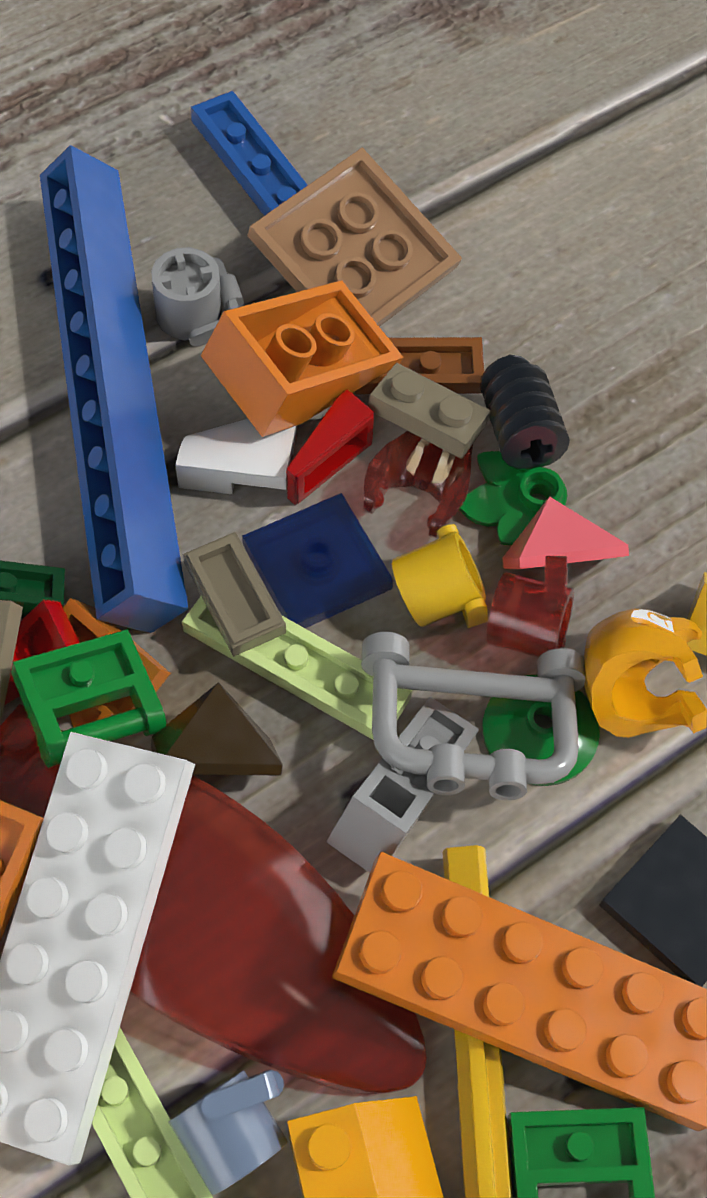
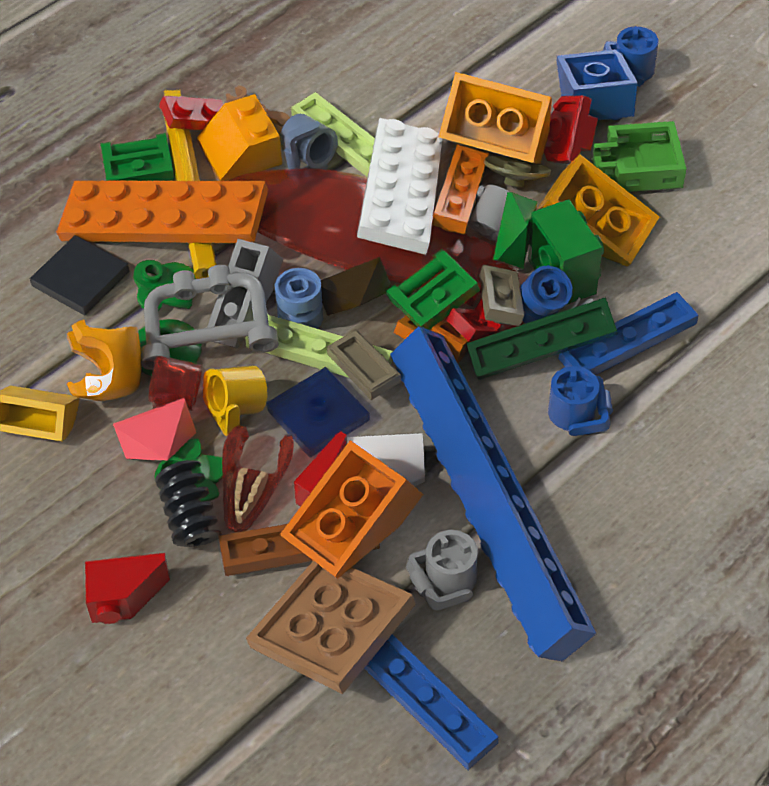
camera: 175 degrees right, 10 degrees down
dark tan plate [368,362,491,459] -> none
none -> red slope [85,553,170,624]
none -> green plate [133,260,196,312]
none -> medium blue wheel [275,268,323,329]

